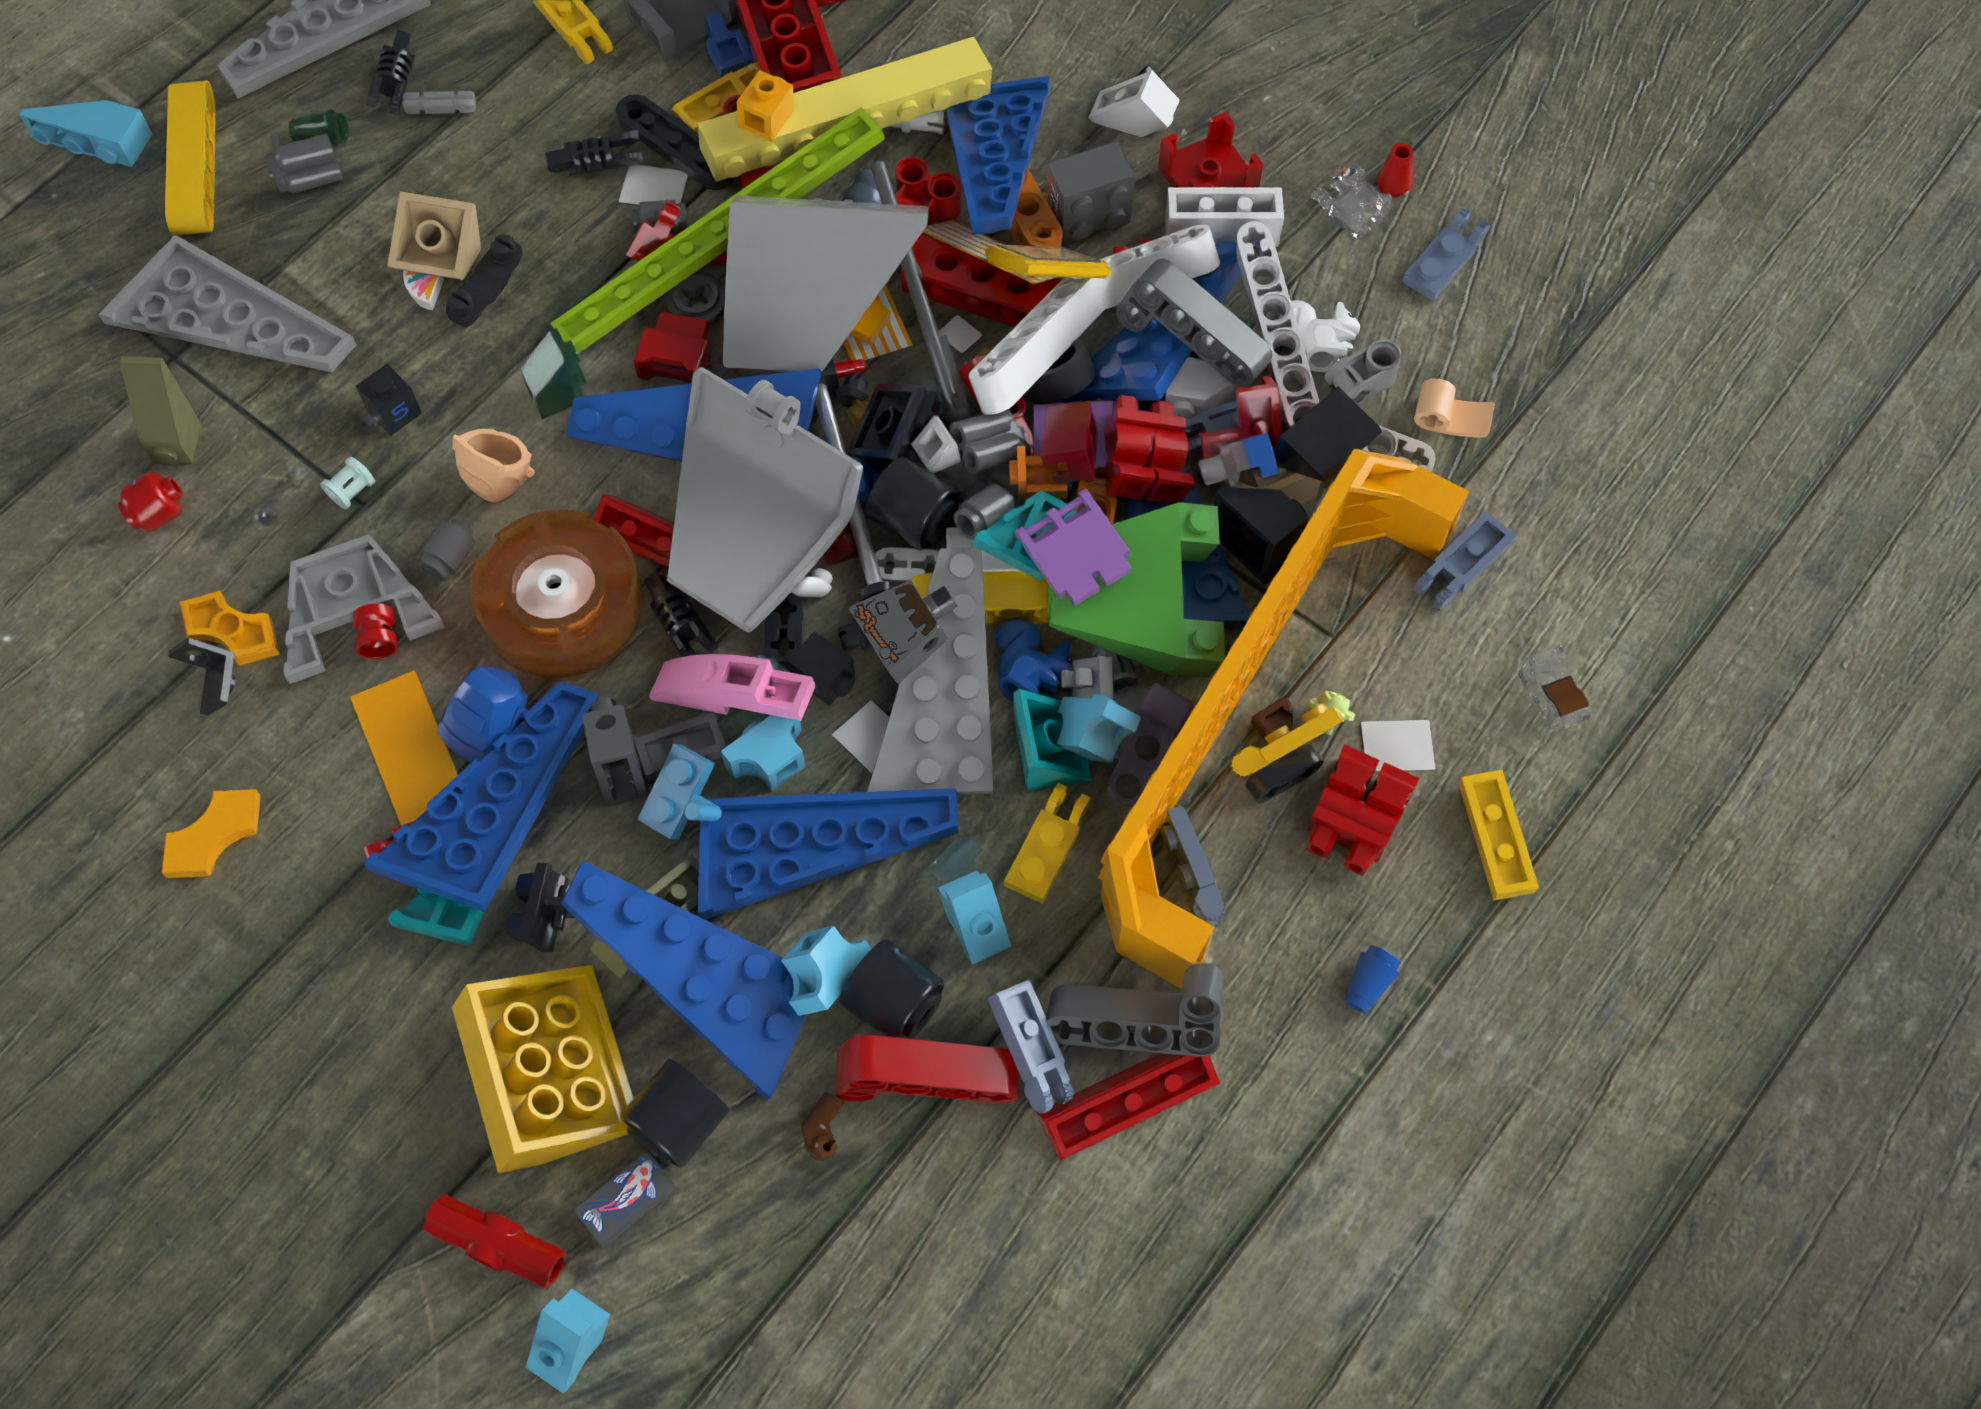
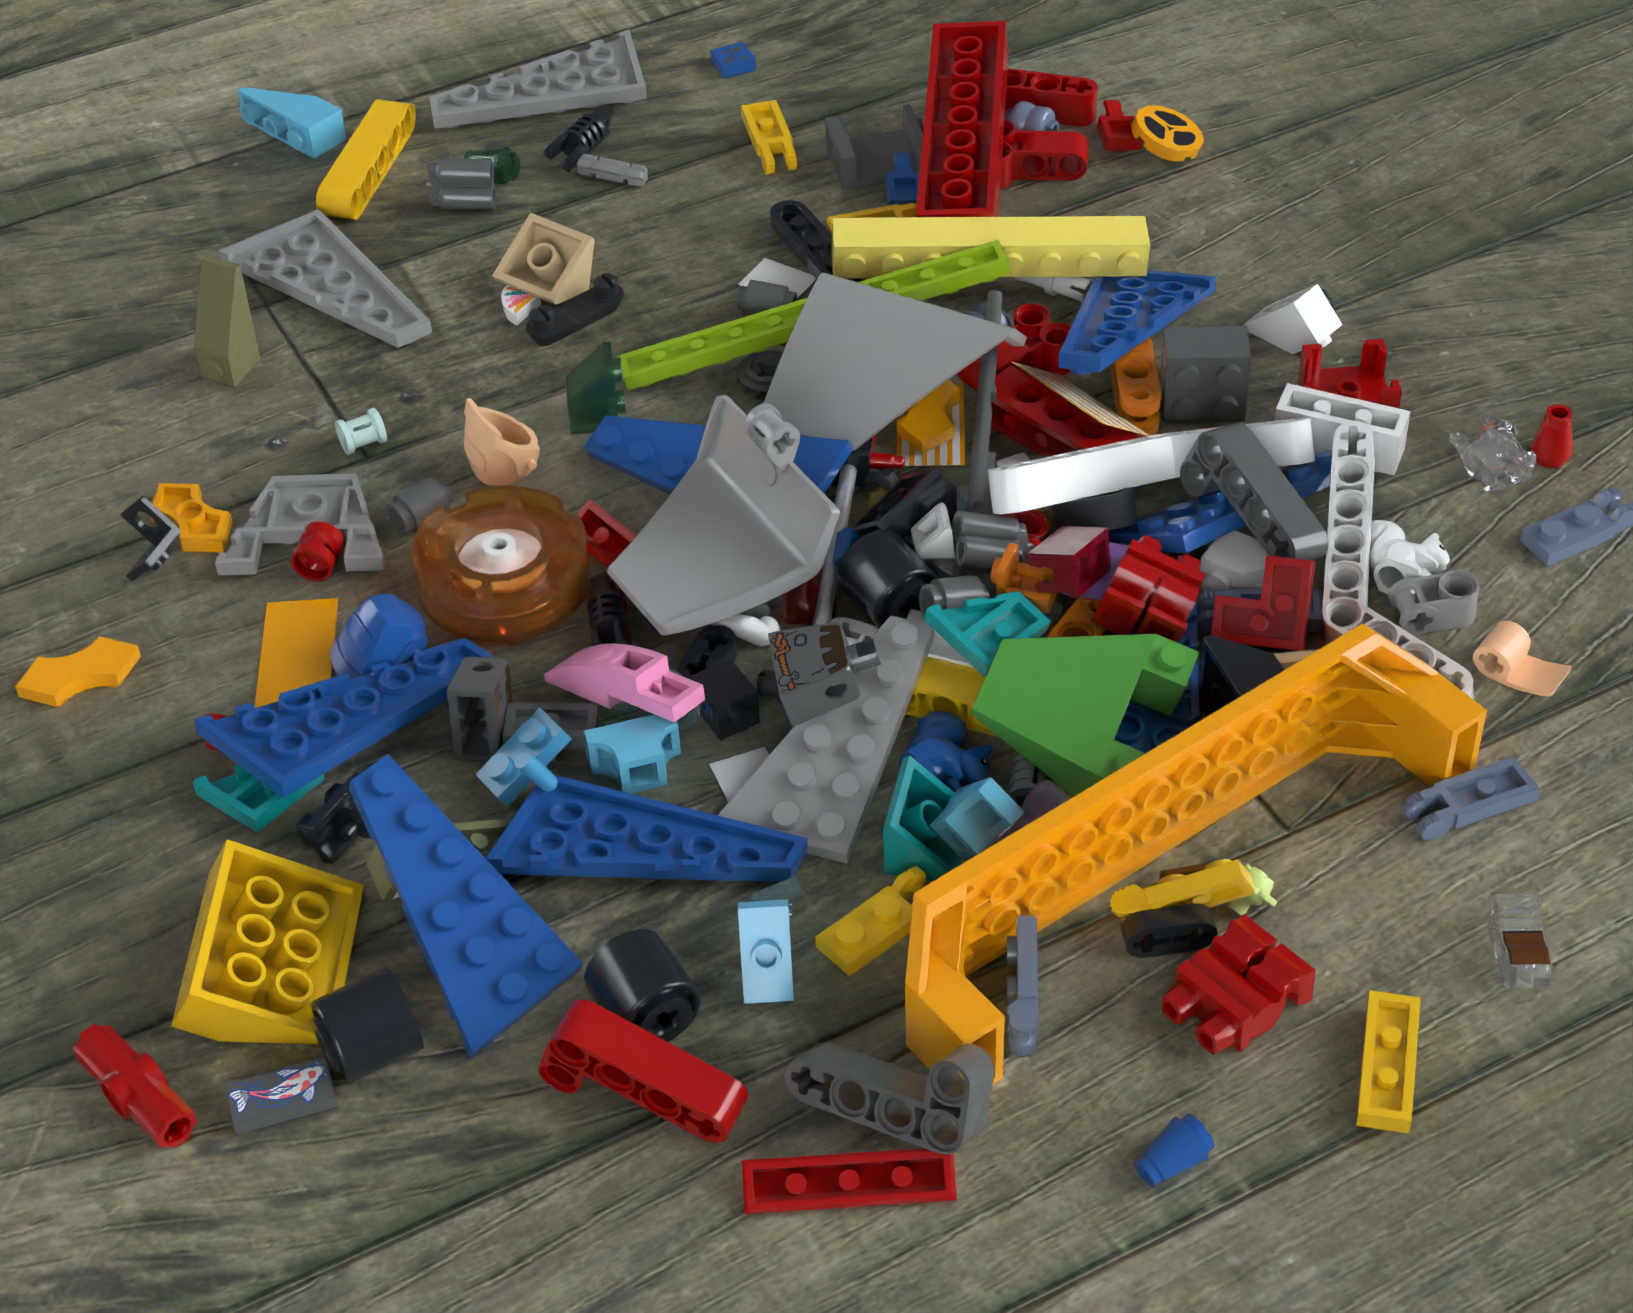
camera: 25 degrees right, 20 degrees down
red head [118,472,183,532] -> none
black brick [355,364,422,436] -> none
medium azure brick [526,1289,610,1394] -> none
black hinge [545,130,644,176] -> none
red plate [626,199,680,262] -> none
red piece [633,312,711,384] -> none
light orange brick [737,70,794,142] -> none
medium azure brick [781,925,872,1016] -> none
reddish brown arm [801,1092,843,1161] -> none
yellow piece [985,244,1111,279] -> none
sand blue hinge [987,980,1074,1114] -> none
medium lavender plate [1014,489,1131,606] -> none
light grey tile [1062,656,1113,699] -> none
clear hips [1198,433,1279,487] -> none
black slope [1274,386,1382,482] -> none
white sticker [1361,720,1435,771] -> none

